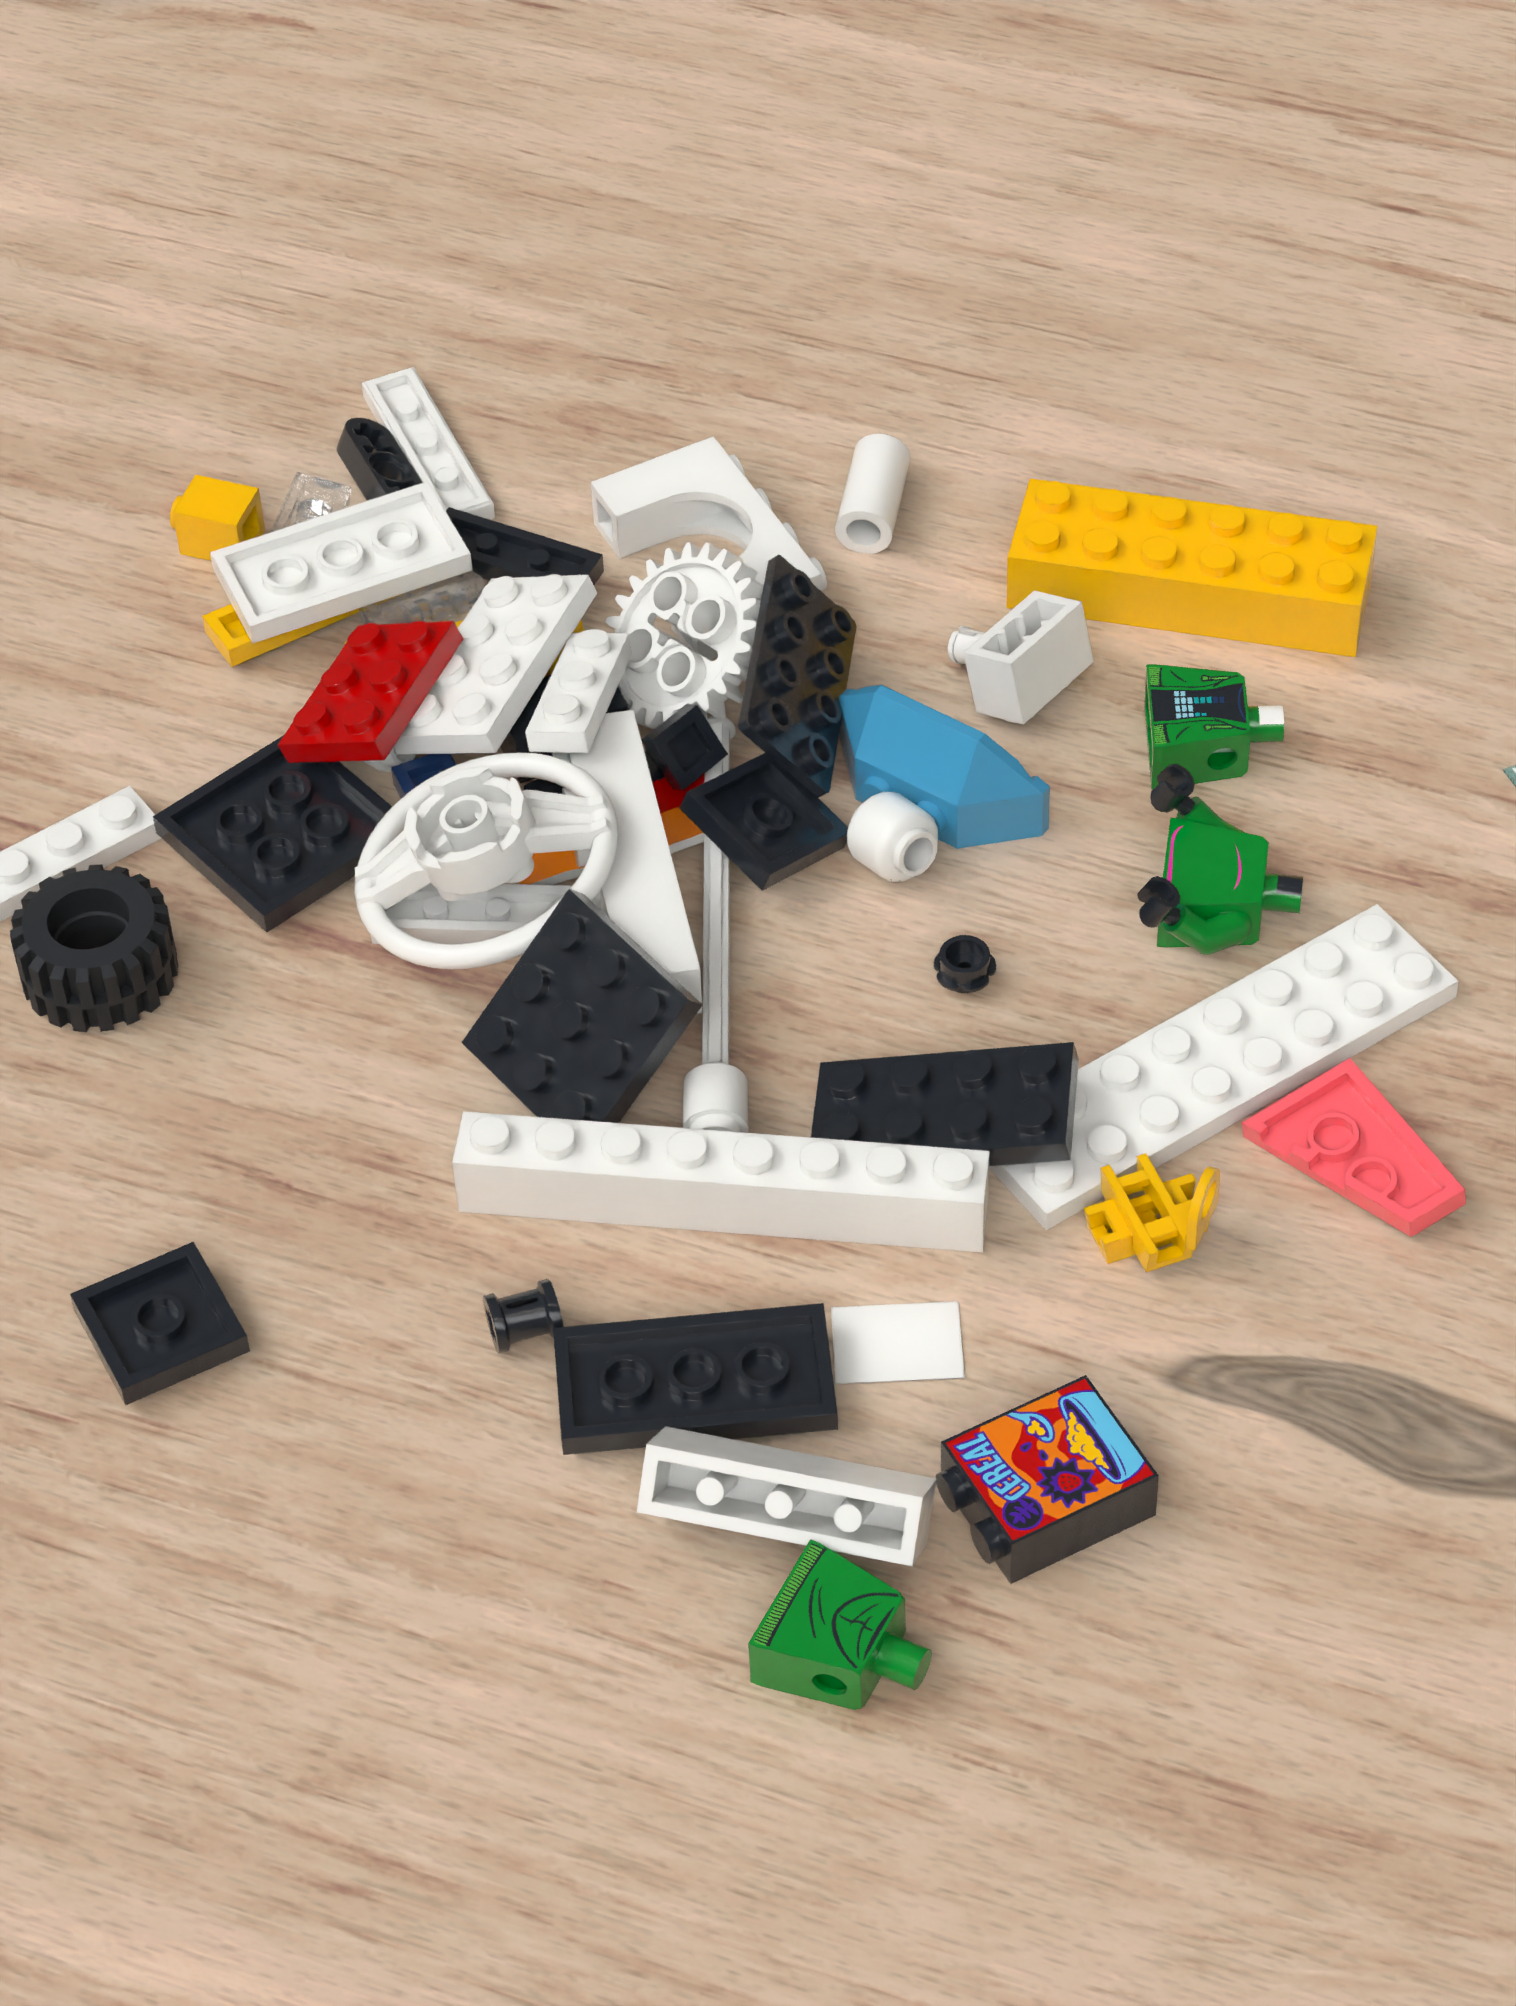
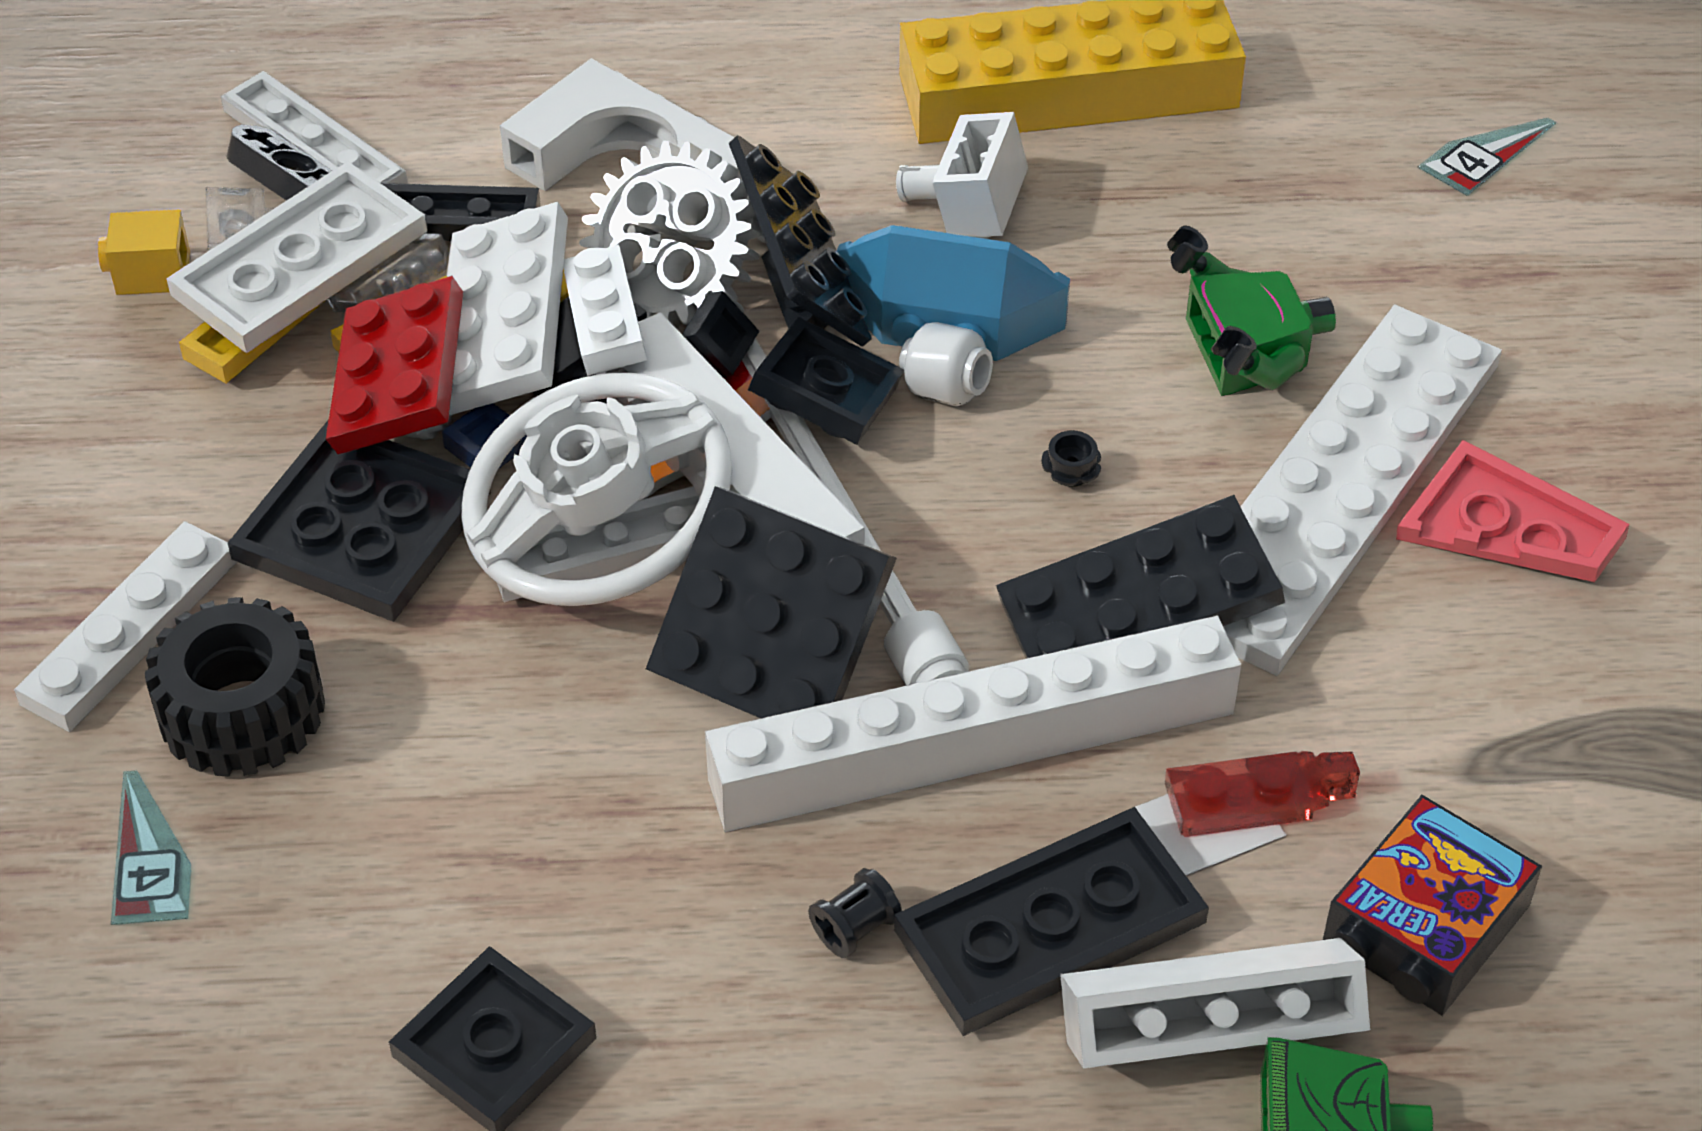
camera: 25 degrees left, 0 degrees up
white brick [835,434,910,554] -> none
yellow piece [1084,1153,1220,1272] -> none
green torso [1144,664,1284,789] -> none
none -> clear red hinge [1164,751,1360,837]

